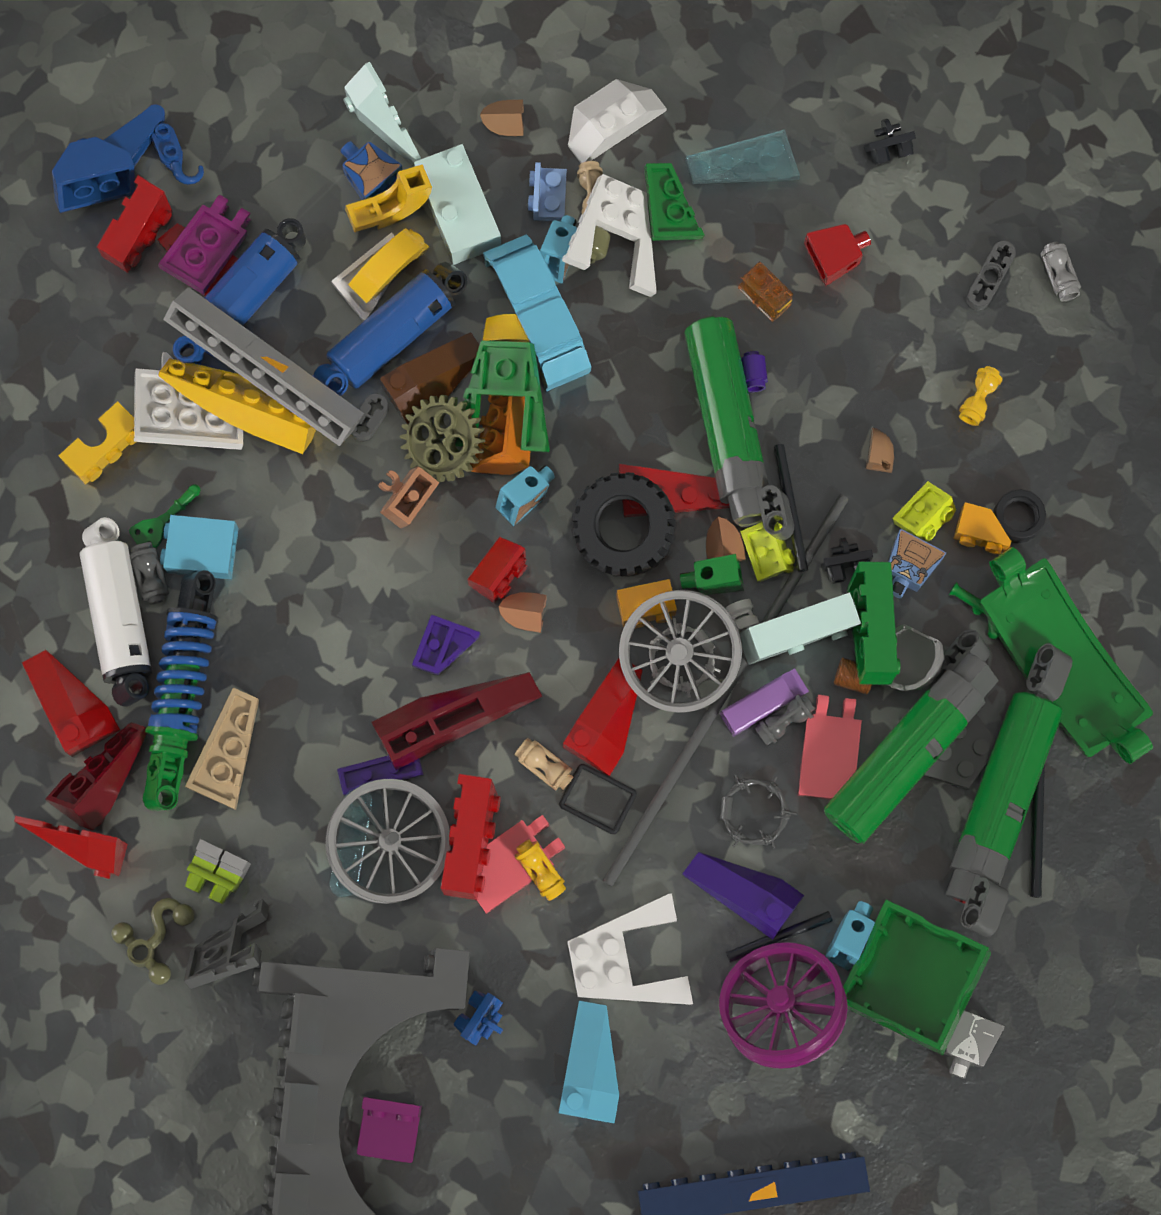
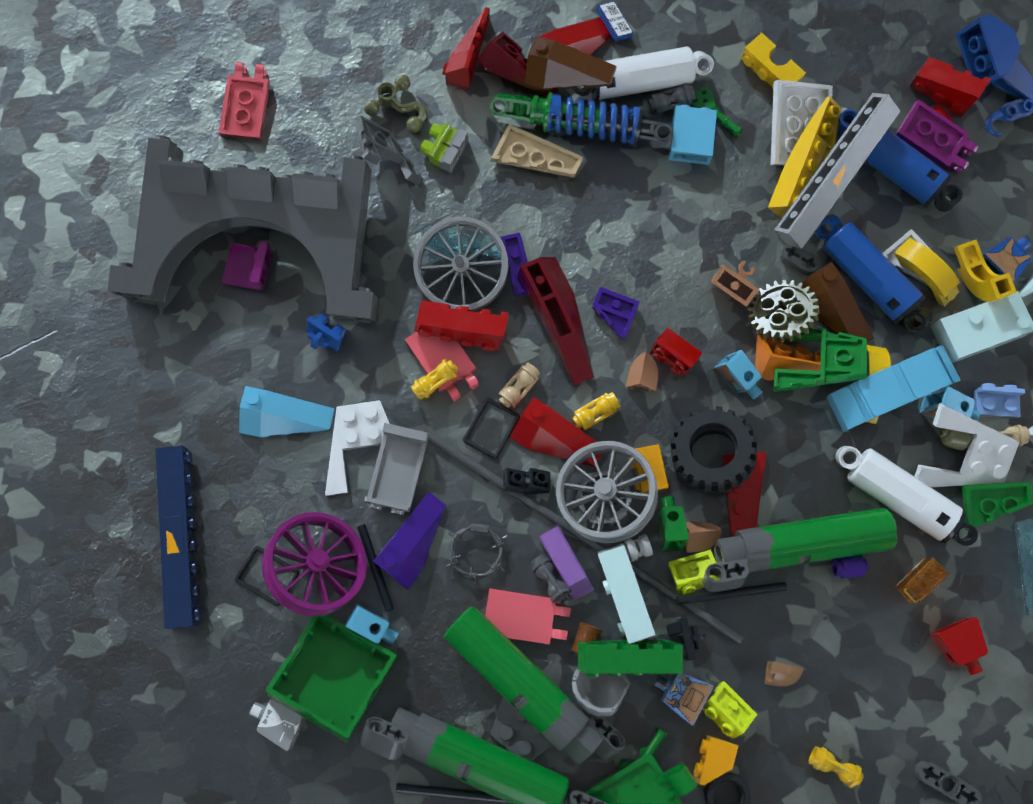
camera: 90 degrees right, 0 degrees up
none -> coral tile [219,62,270,141]
none -> black piece [235,546,299,606]
none -> light grey panel [364,423,429,516]
none -> black slope [503,468,551,494]
none -> reddish brown wedge [525,36,617,91]
none -> yellow piece [572,392,621,431]
none -> tile [596,1,633,42]
none -> white piece [836,446,978,546]

